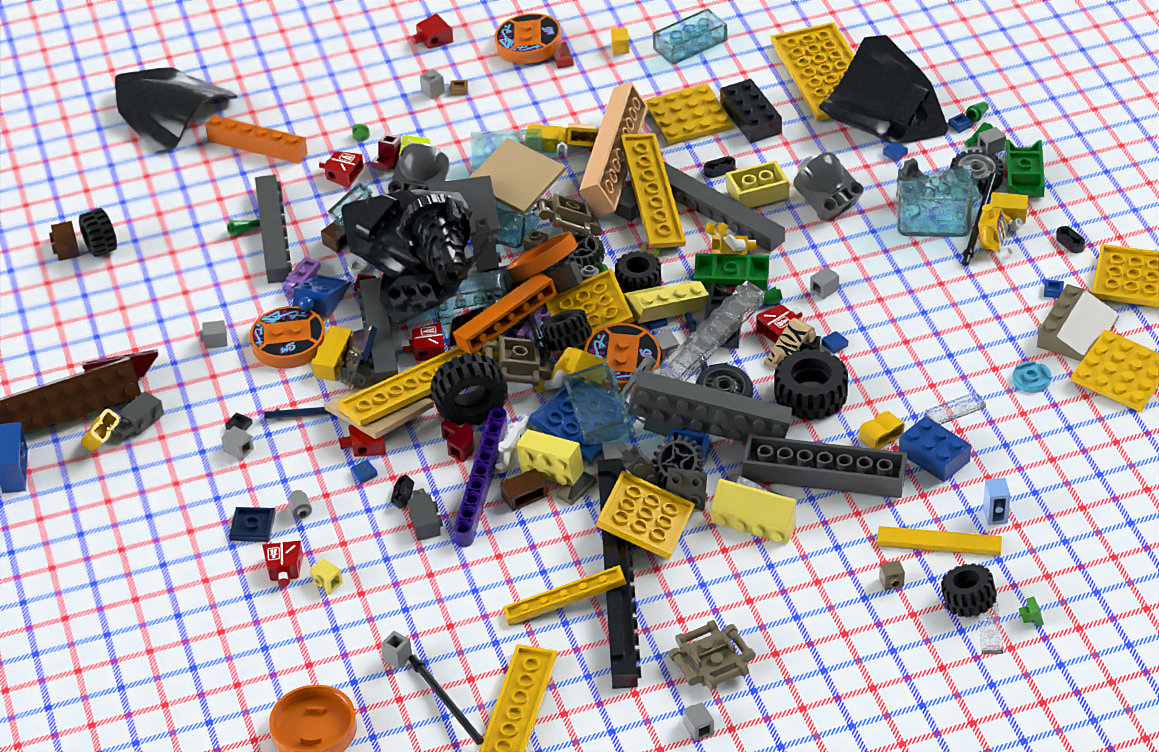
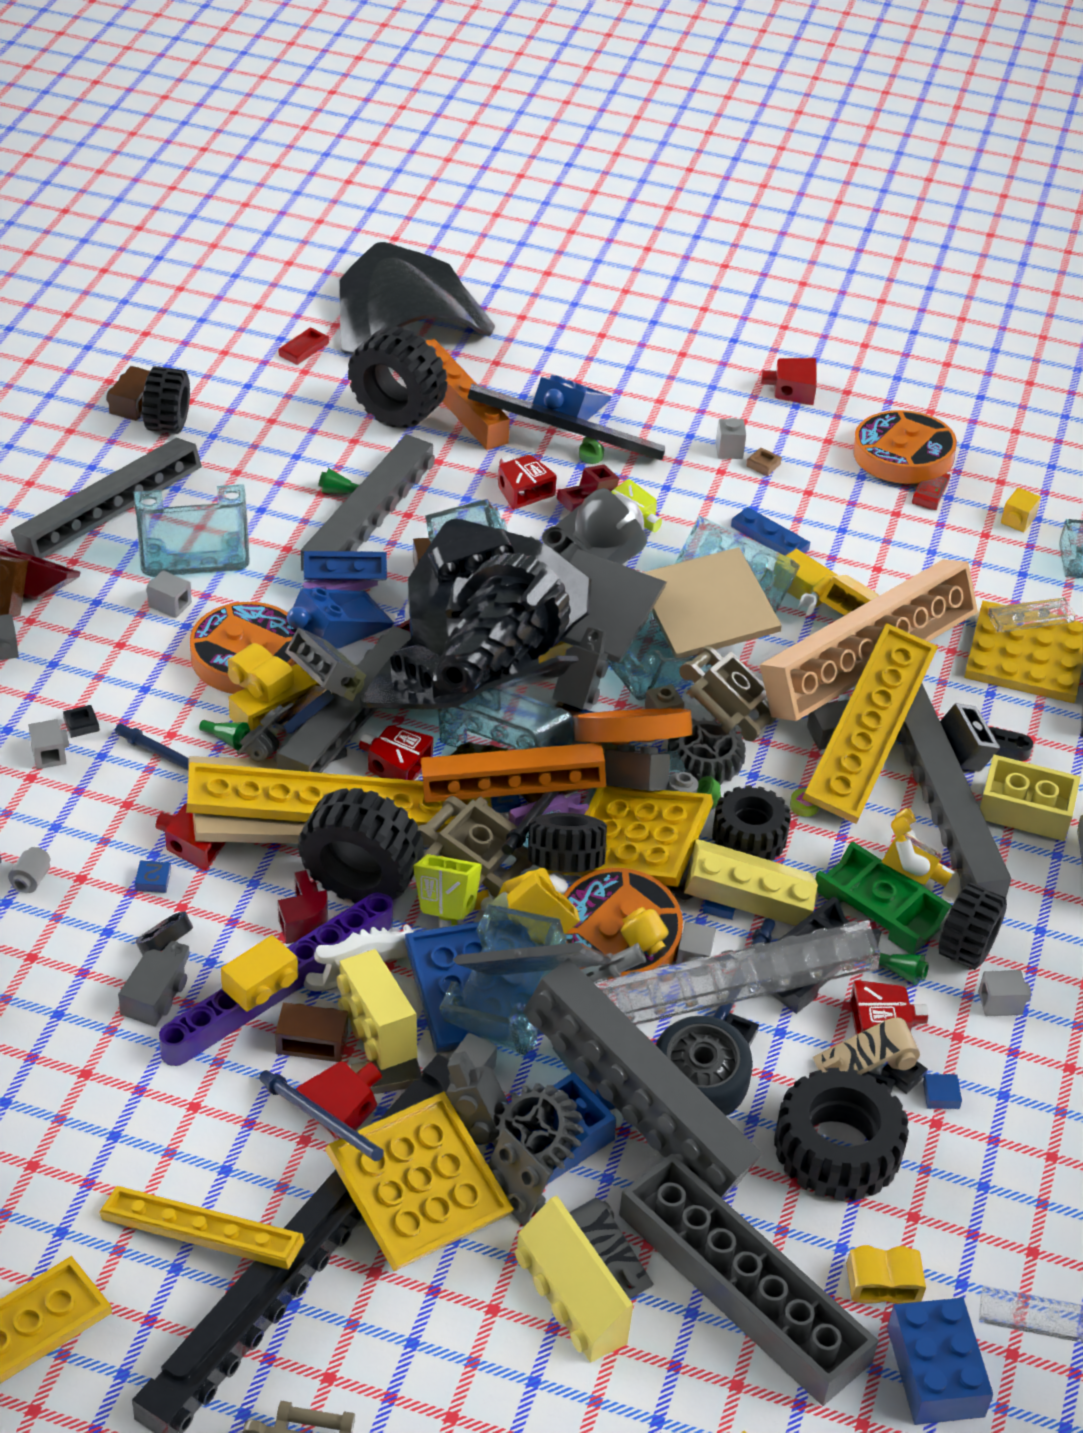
camera: 30 degrees right, 0 degrees up
none -> dark grey brick [11,437,202,558]
none -> clear light blue windscreen [134,484,250,577]
none -> green cone [199,720,250,751]
none -> yellow brick [221,935,298,1012]
none -> yellow brick [227,643,294,702]
none -> dark blue bar [259,1070,384,1161]
none -> red tile [278,327,329,365]
none -> dark grey piece [285,627,367,701]
none -> red torso [296,1061,383,1140]
none -> blue plate [304,551,387,581]
none -> black tyre [348,327,447,428]
none -> neon yellow torso [413,854,482,928]
none -> dark grey piece [453,942,612,976]
none -> black tile [467,384,665,460]
none -> blue slope [533,374,612,420]
none -> yellow head [621,907,669,956]
none -> blue plate [731,507,811,557]
none -> black tyre [938,883,1007,970]
none -> black brick [940,703,1000,772]
none -> clear tile [988,597,1076,633]

